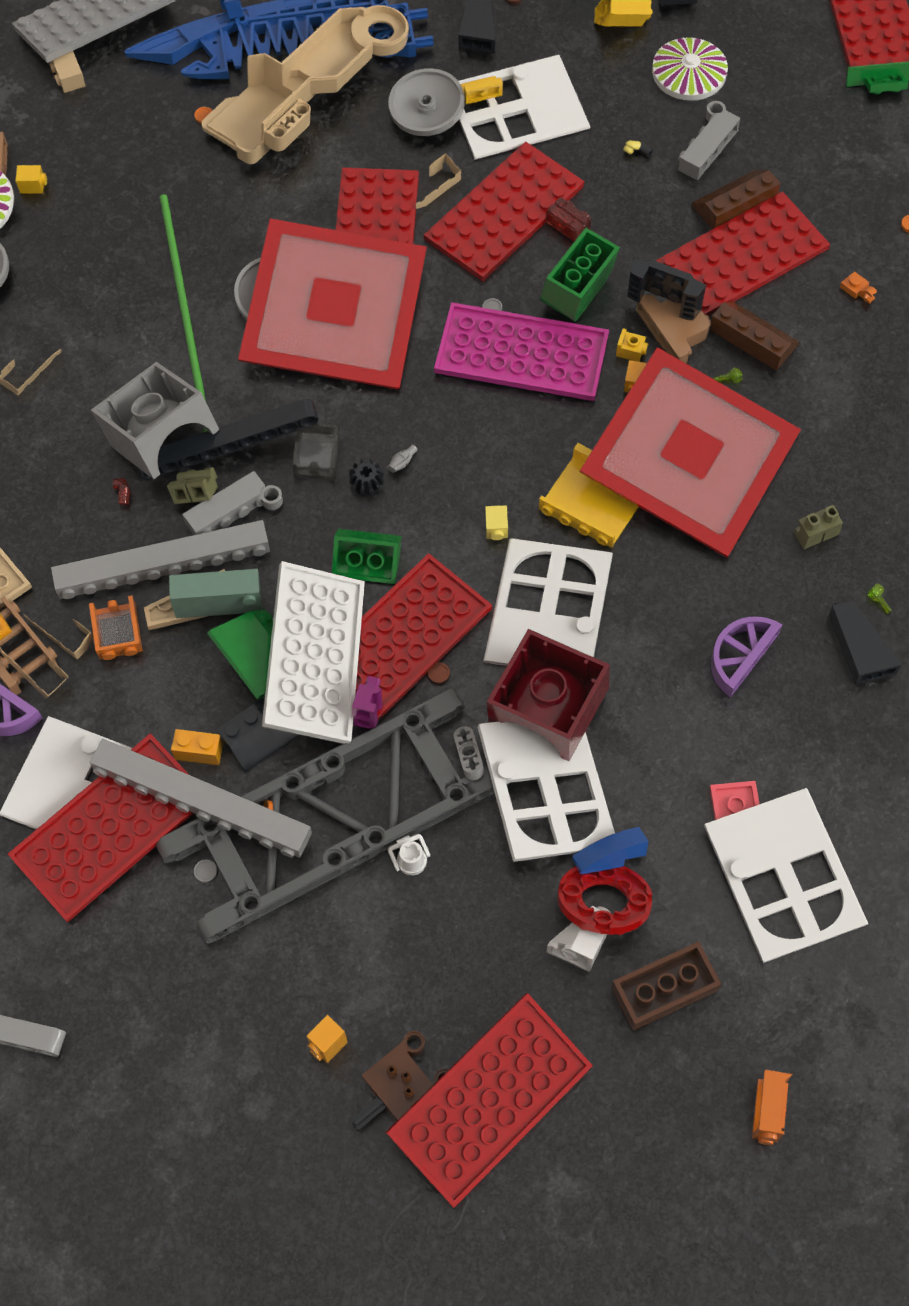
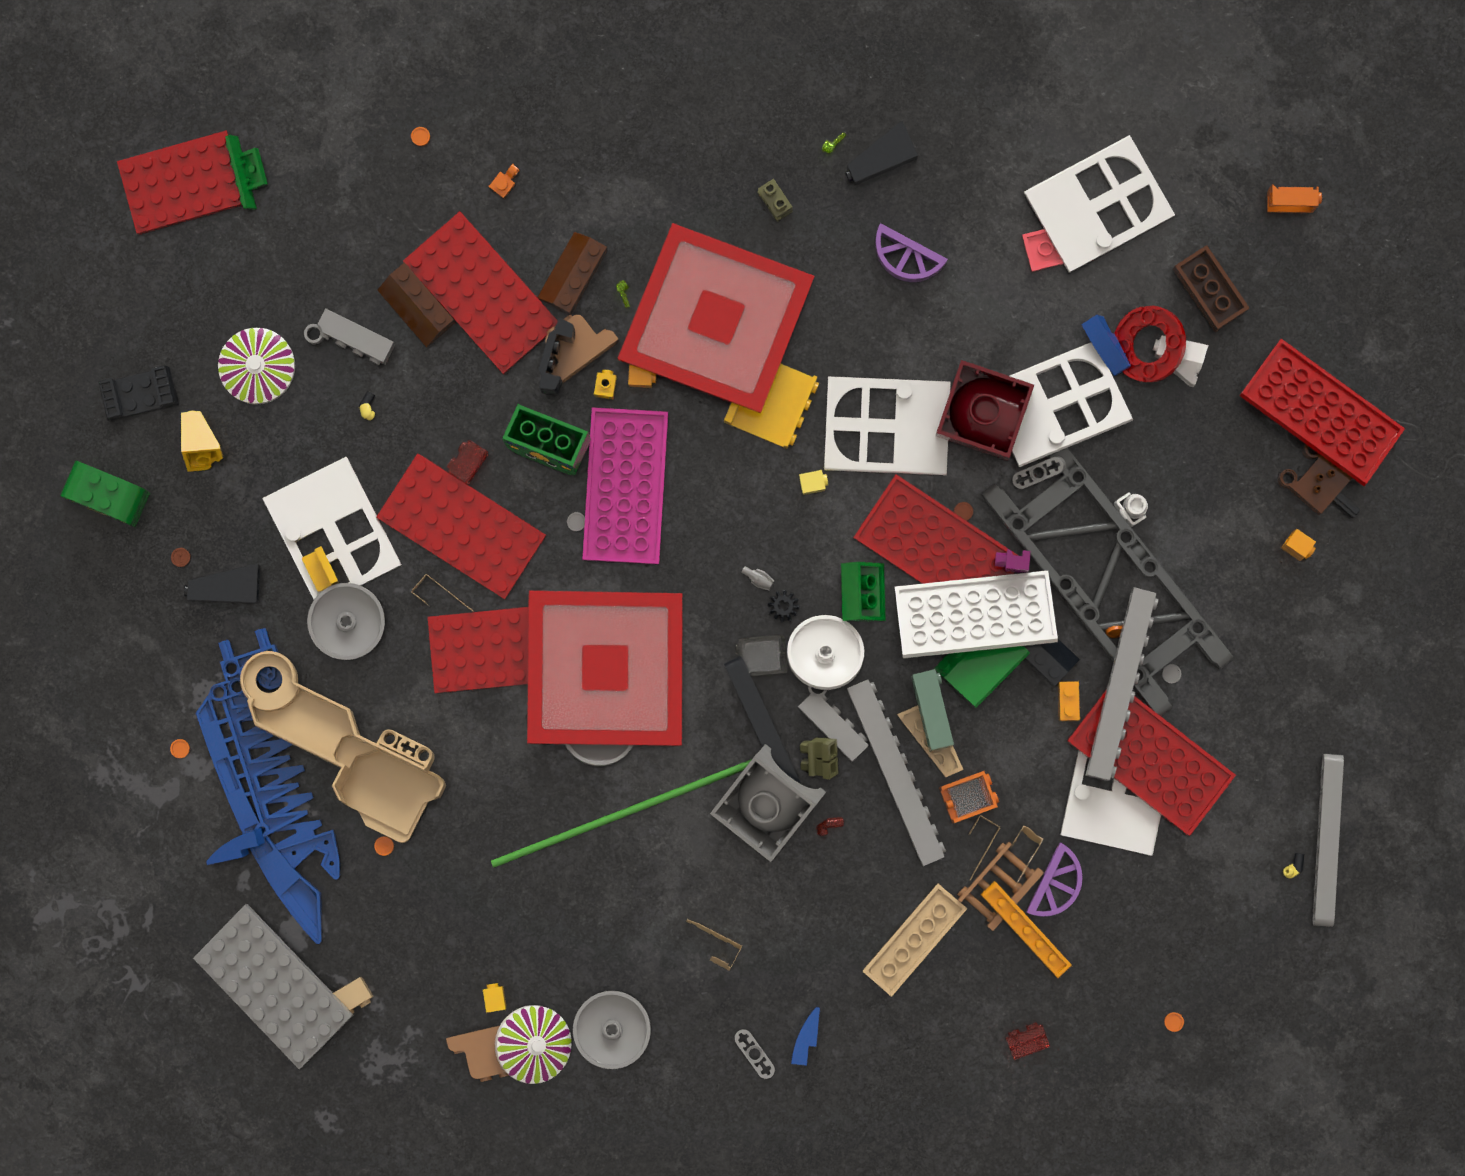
camera: 95 degrees left, 20 degrees up
none -> white dish [787,615,864,690]

